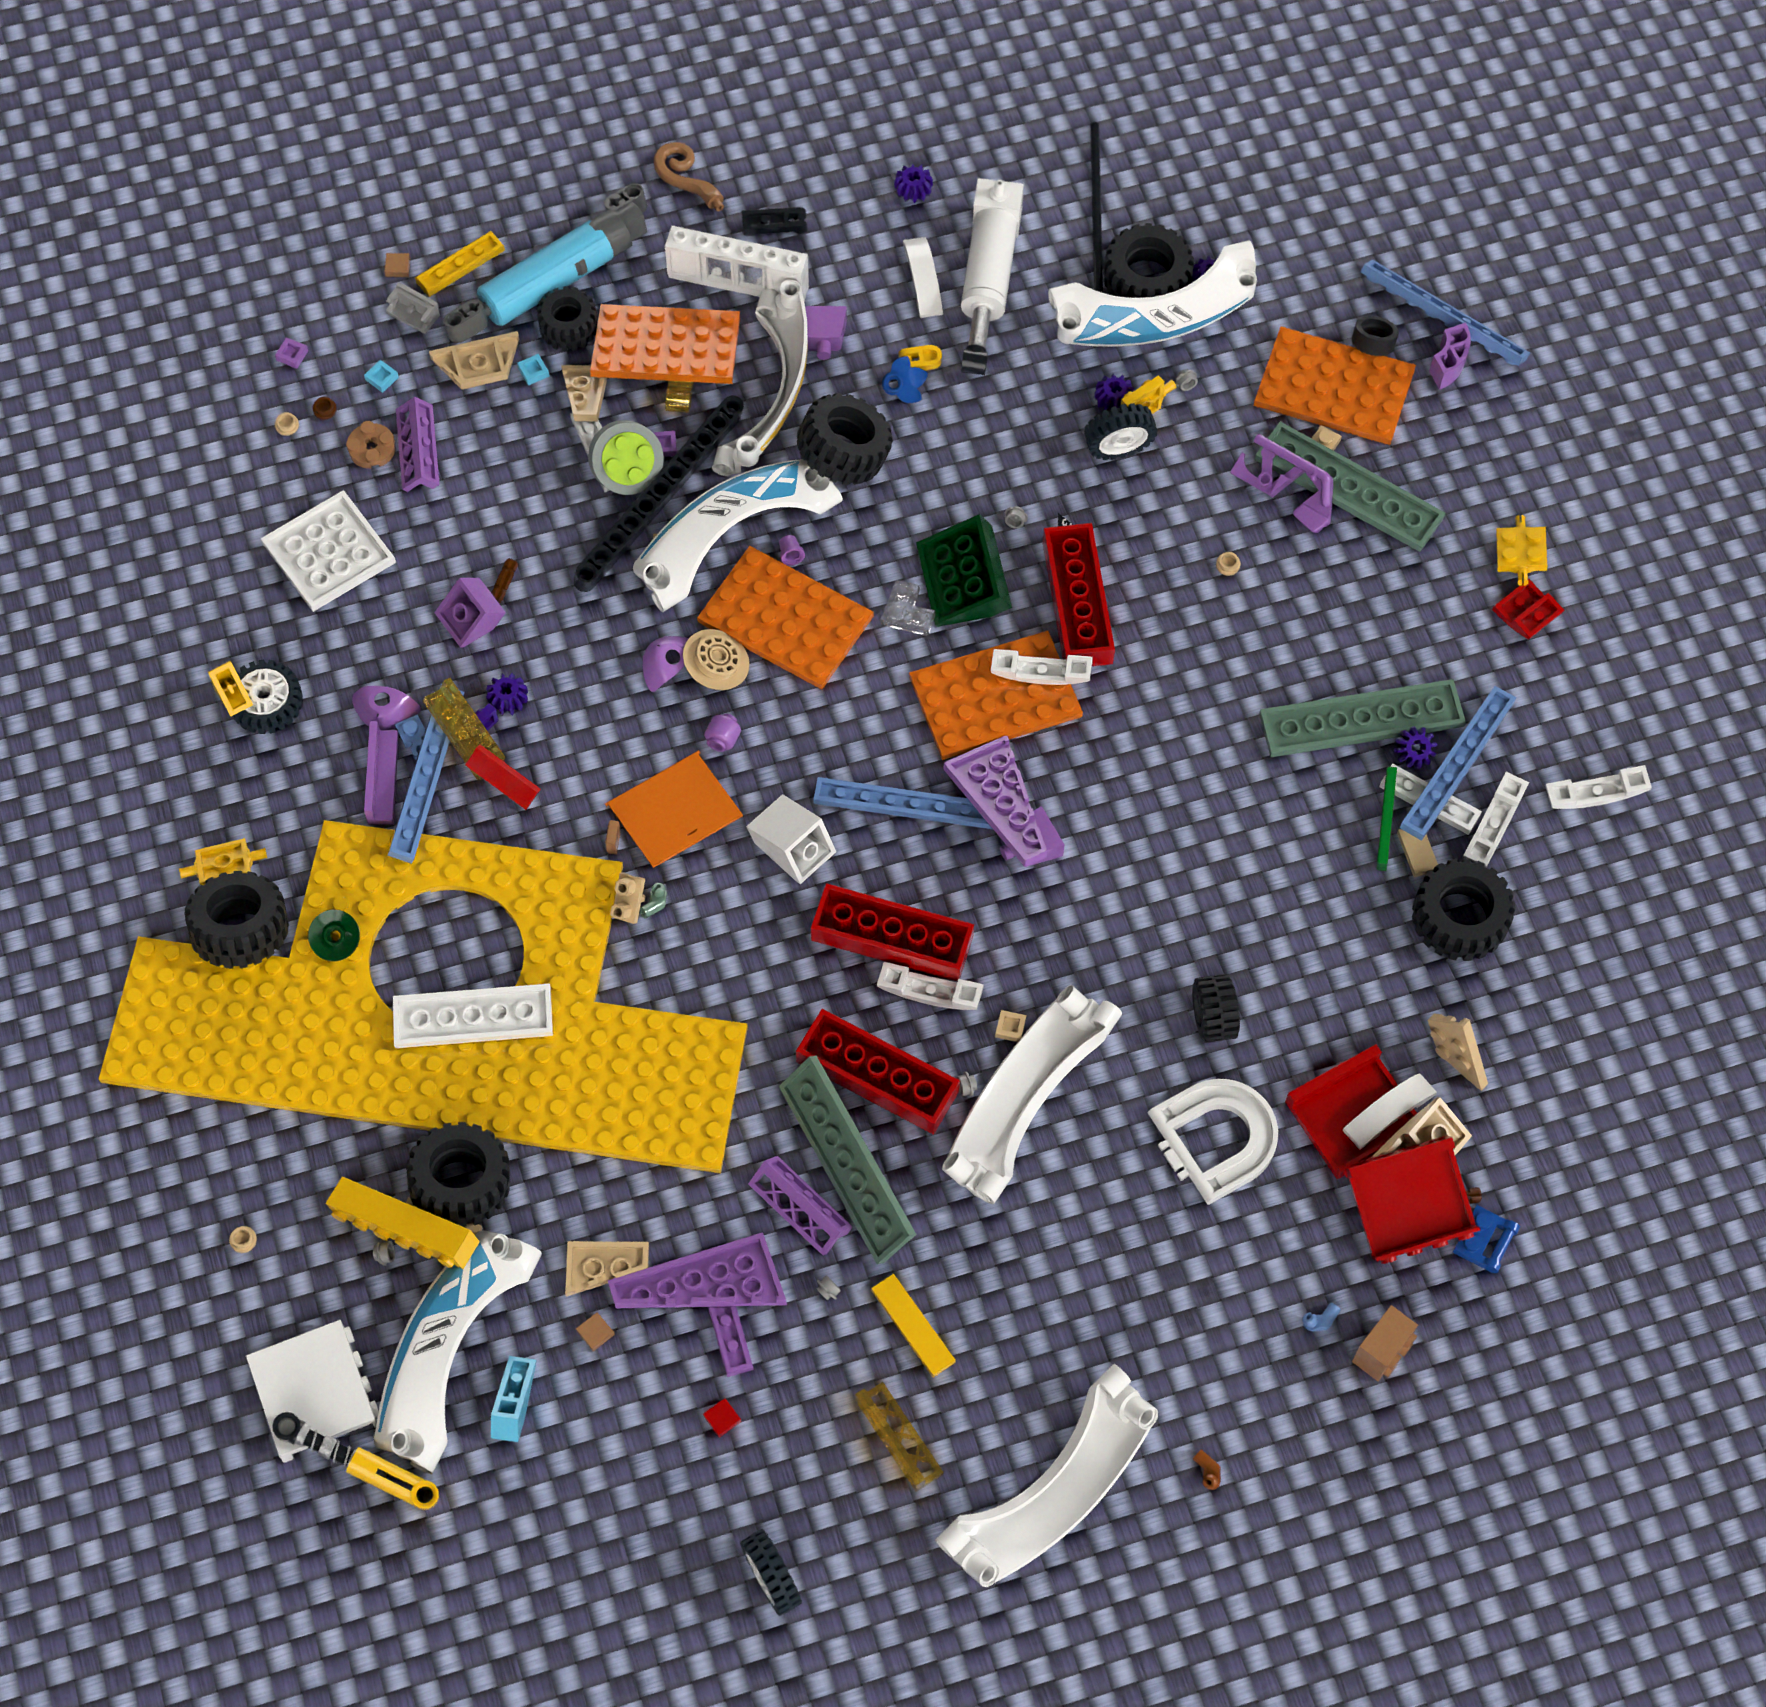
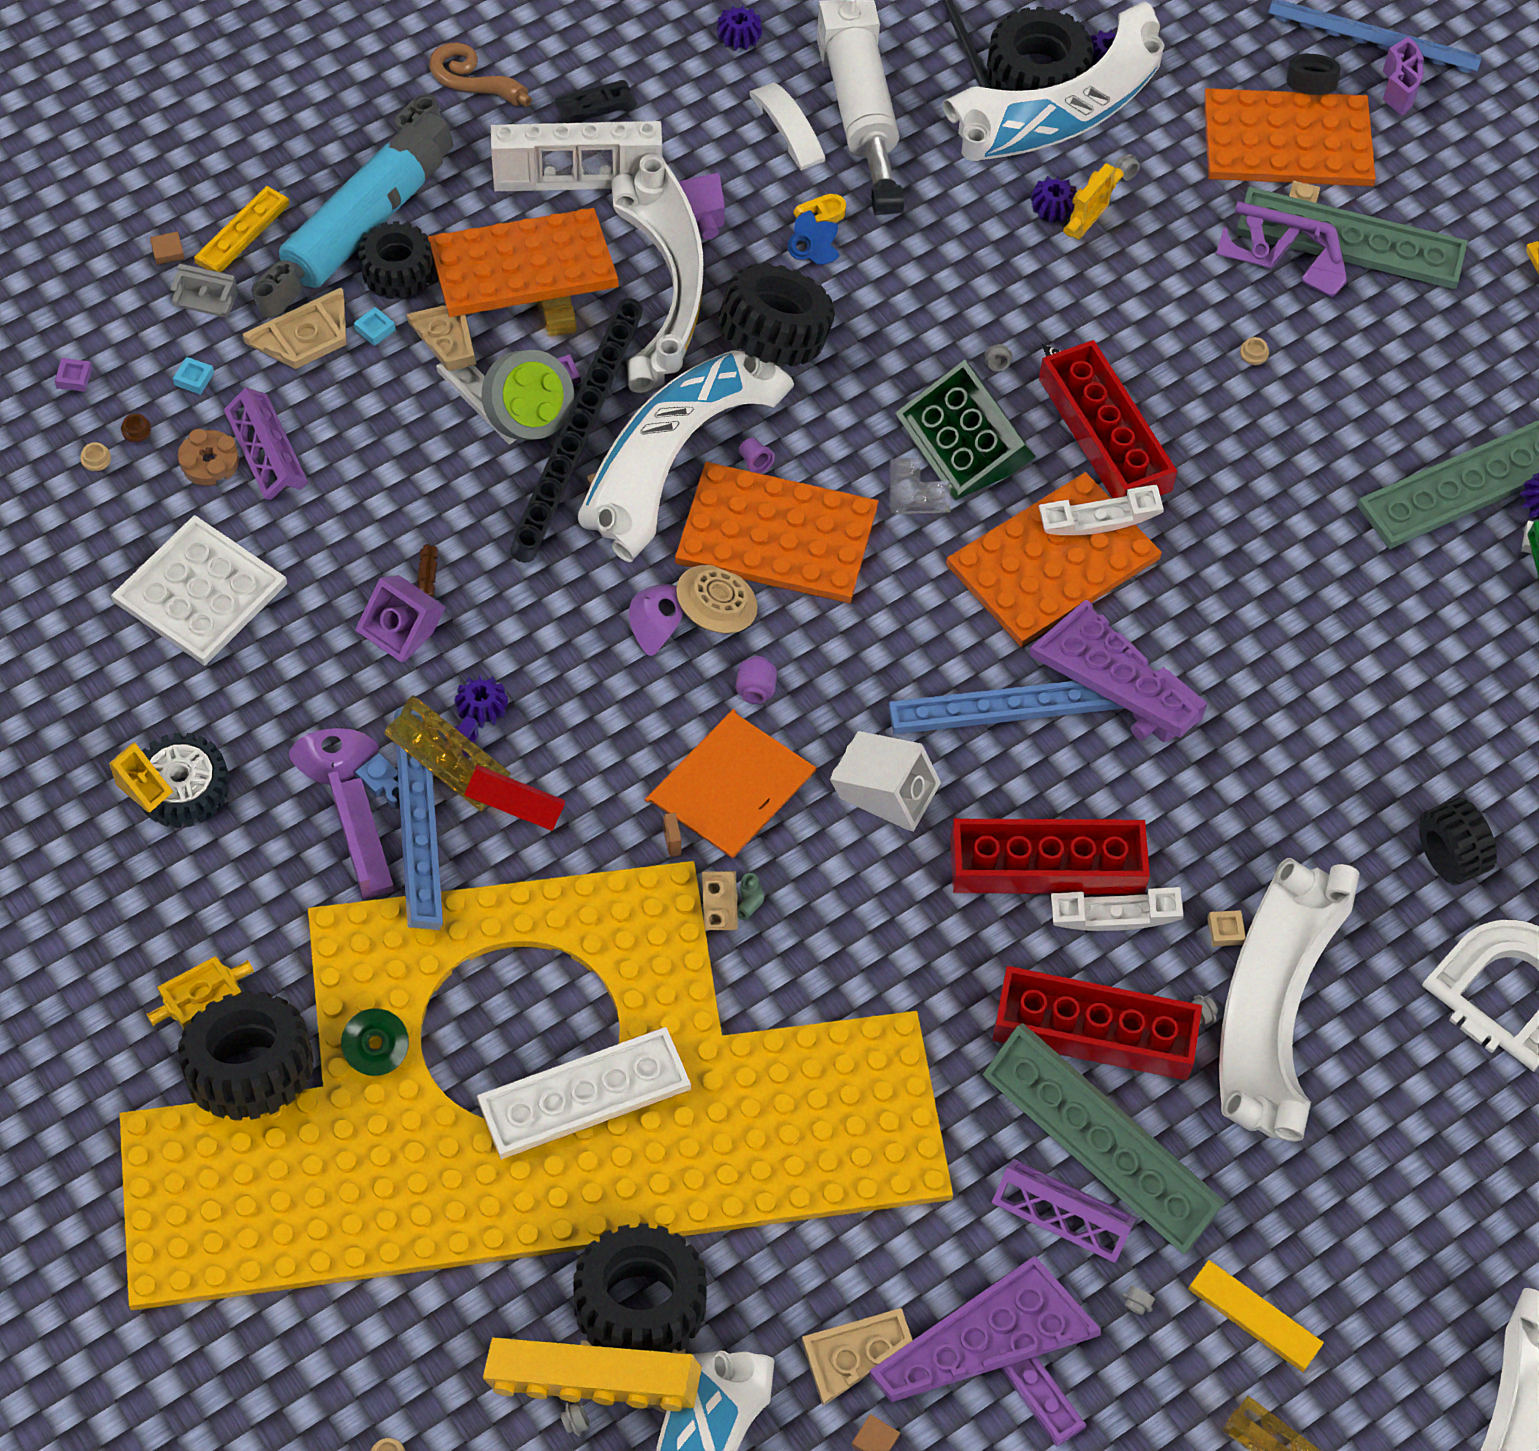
camera: 20 degrees left, 5 degrees down
black wheel [1084,404,1158,460] -> none

